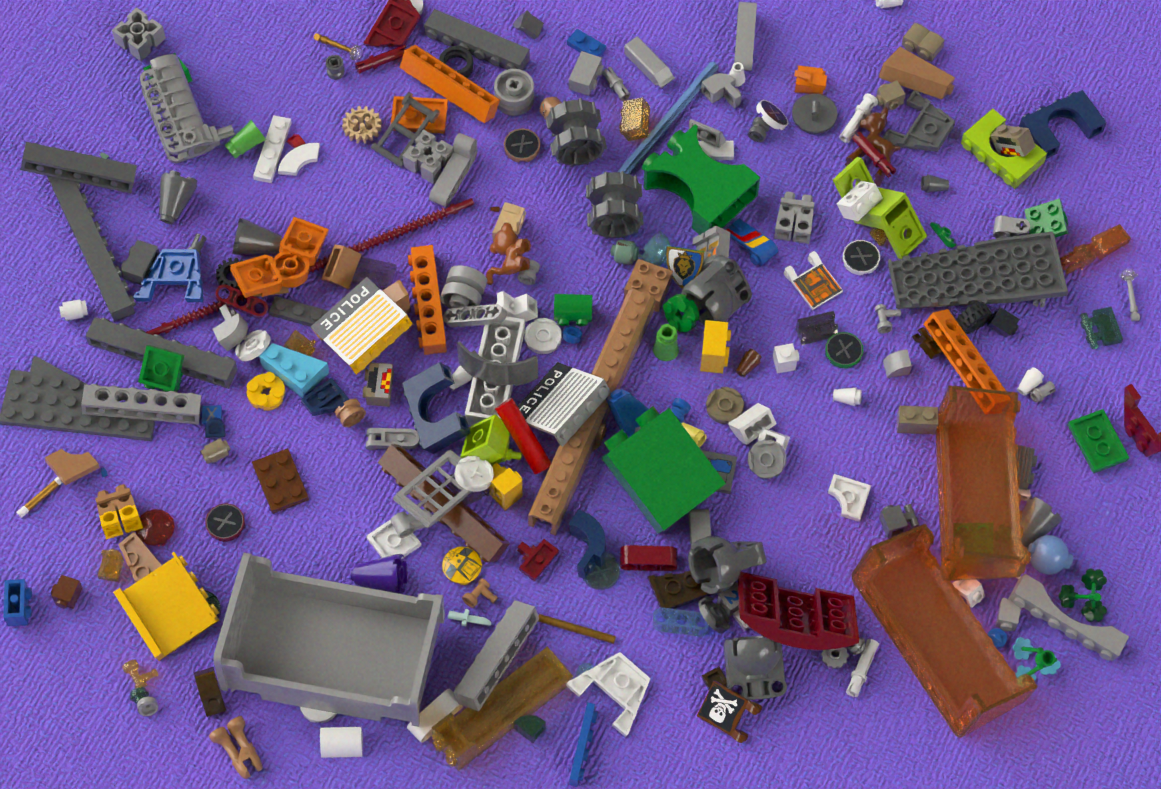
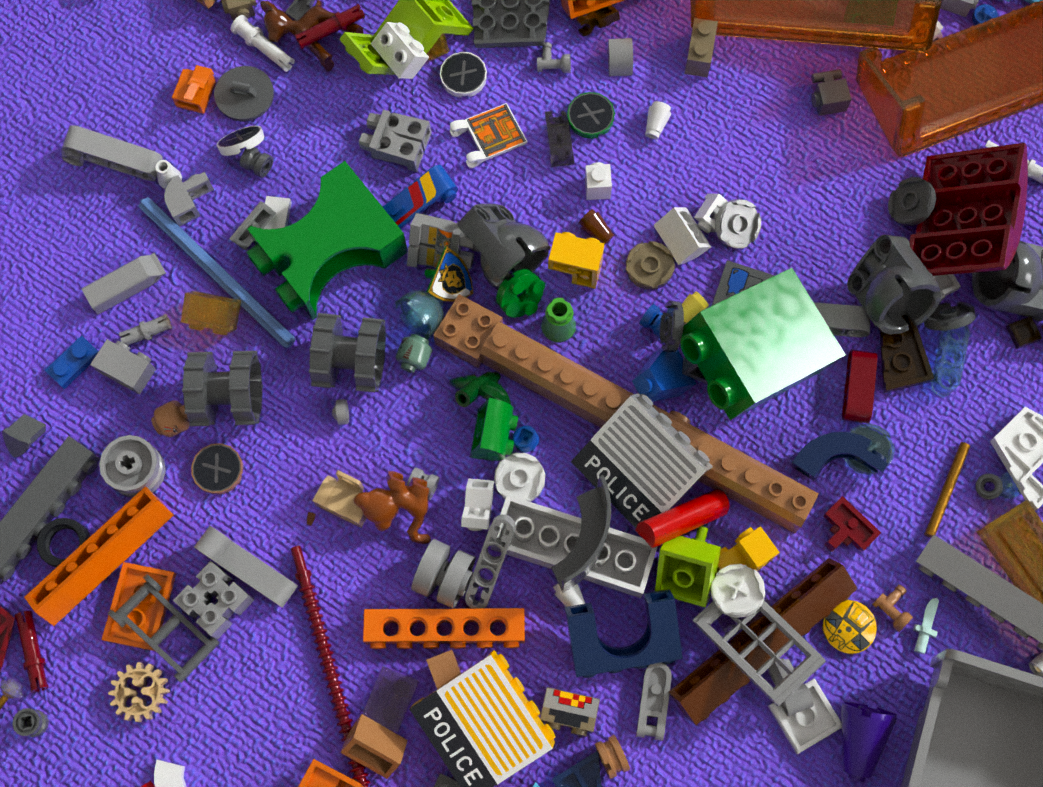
camera: 80 degrees left, 10 degrees up
white tile [828,474,871,522] -> none
none -> light grey tile [332,399,349,425]
none -> dark green plant [449,371,511,407]
none -> dark grey tile [660,300,684,352]
none -> dark grey tile [888,177,936,226]
none -> dark grey plate [976,474,1003,500]

